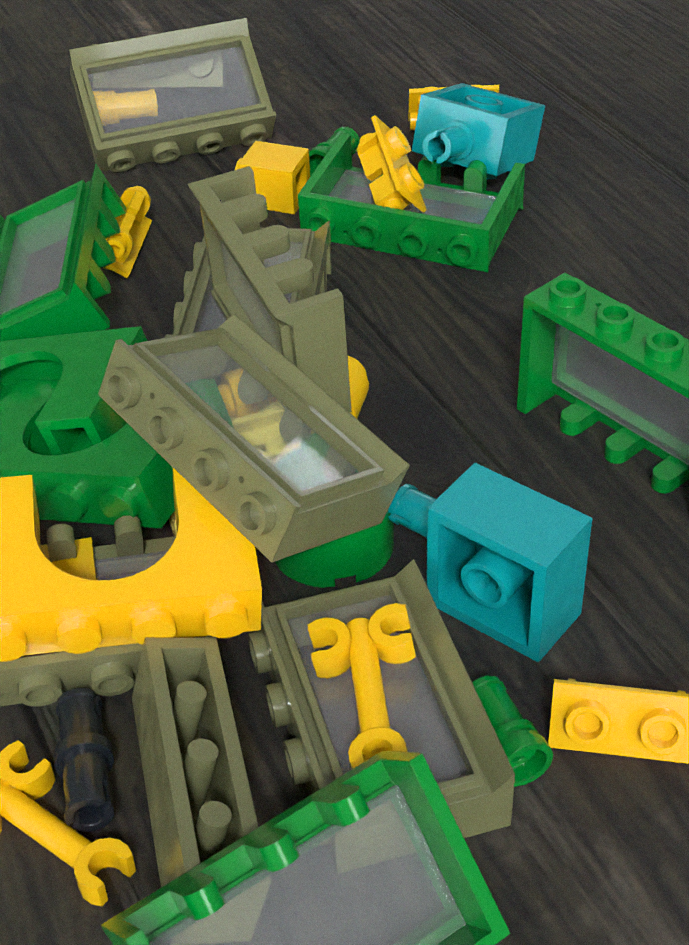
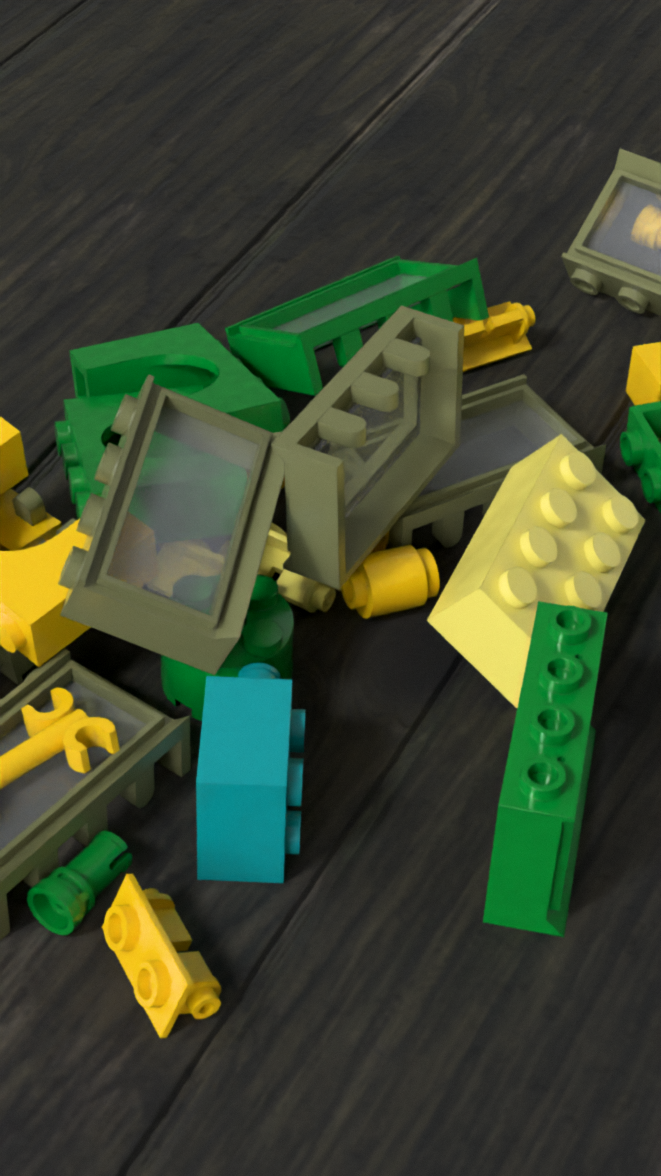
camera: 50 degrees right, 0 degrees up
none -> light yellow brick [427,434,645,708]

